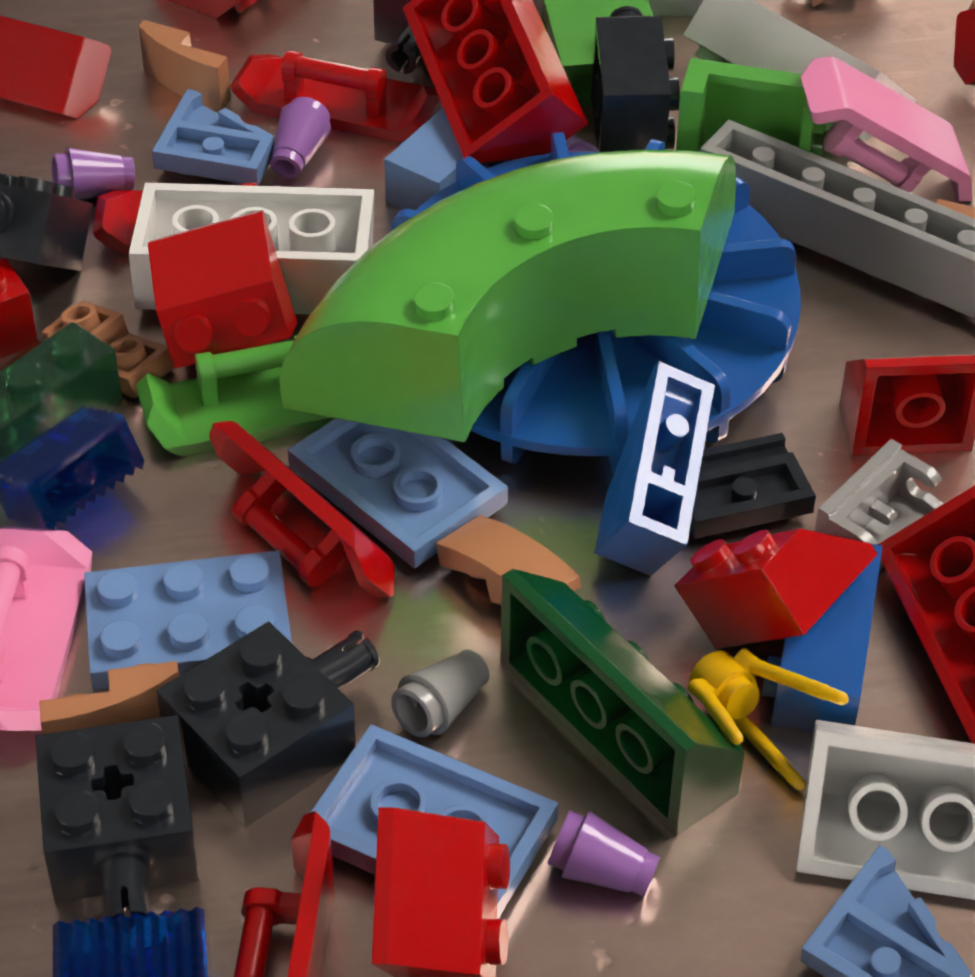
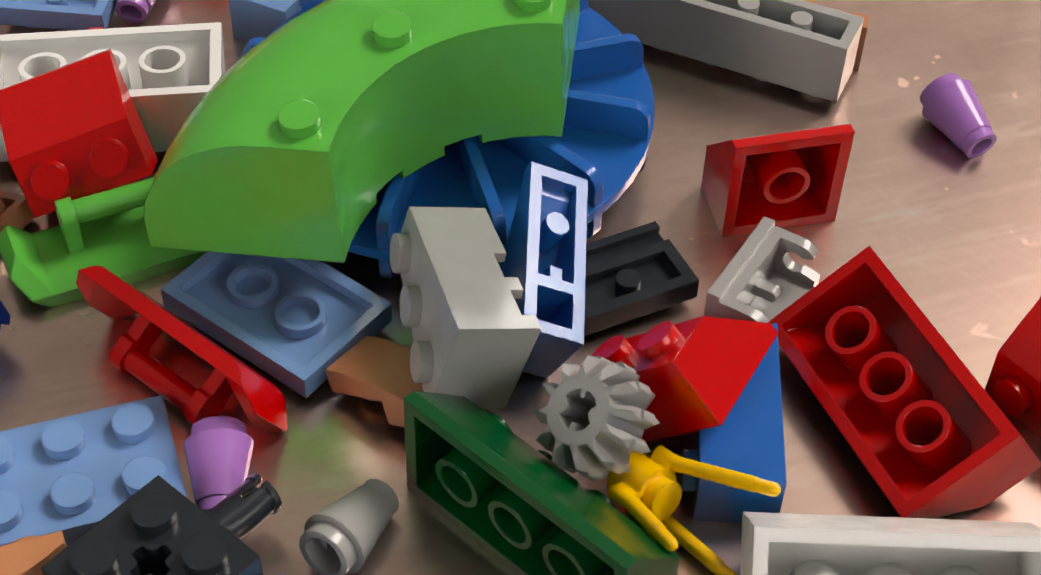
camera: 10 degrees left, 0 degrees up
none -> medium lavender cone [184,416,254,511]
none -> light grey wedge [390,206,542,409]
none -> light grey gear [533,355,660,480]

